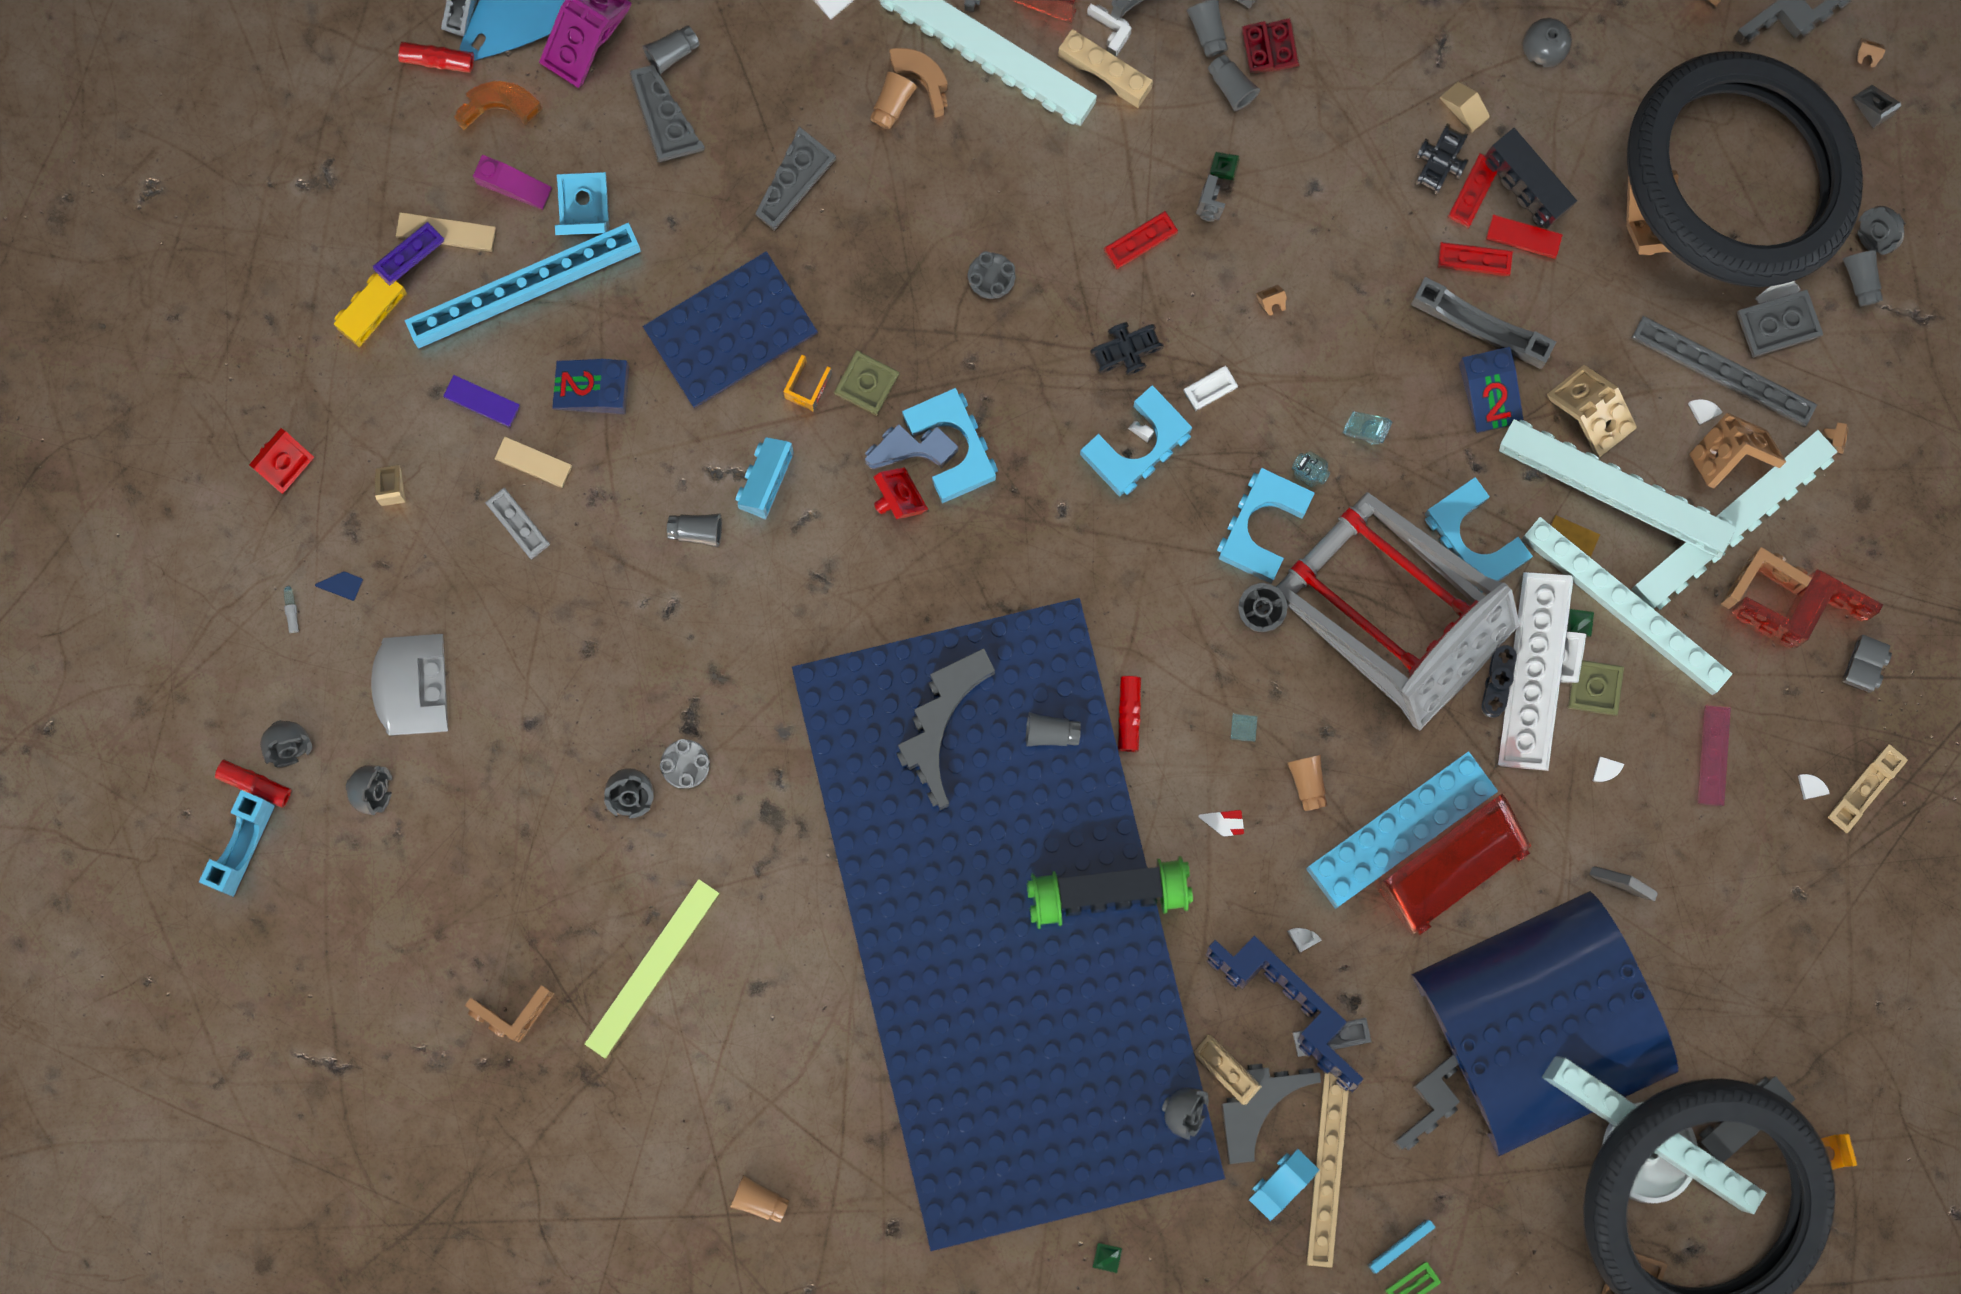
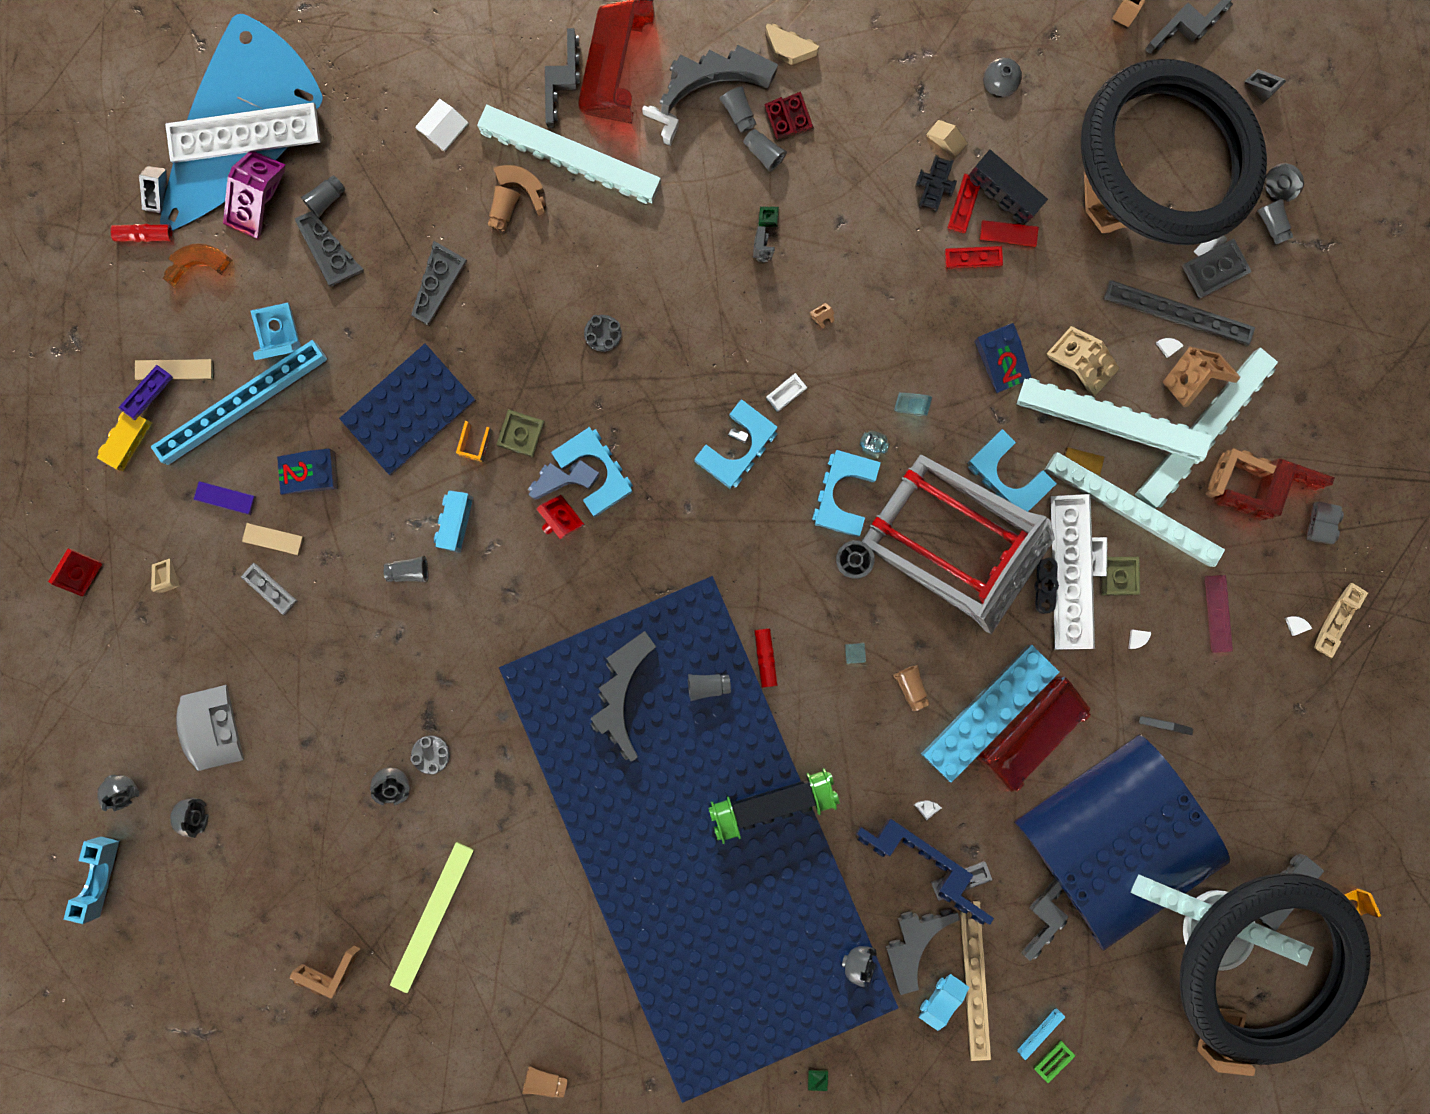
camera: 10 degrees left, 5 degrees up
red axle [215,759,292,808] -> none
light grey piece [284,586,299,633] -> none
dark blue sticker [315,571,363,601] -> none
magenta slope [473,155,552,210] -> none
tan arch [1058,29,1153,108] -> none
black axle [1090,322,1164,375] -> none
red tile [1104,211,1178,270] -> none
tan tile [1194,1035,1262,1105] -> none
white sticker [1199,810,1244,836] -> none
dark grey arch [1411,277,1556,370] -> none
dark green tile [1567,609,1594,637] -> none
medium nougat tile [1822,422,1849,454] -> none
medium nougat tile [1857,38,1886,67] -> none

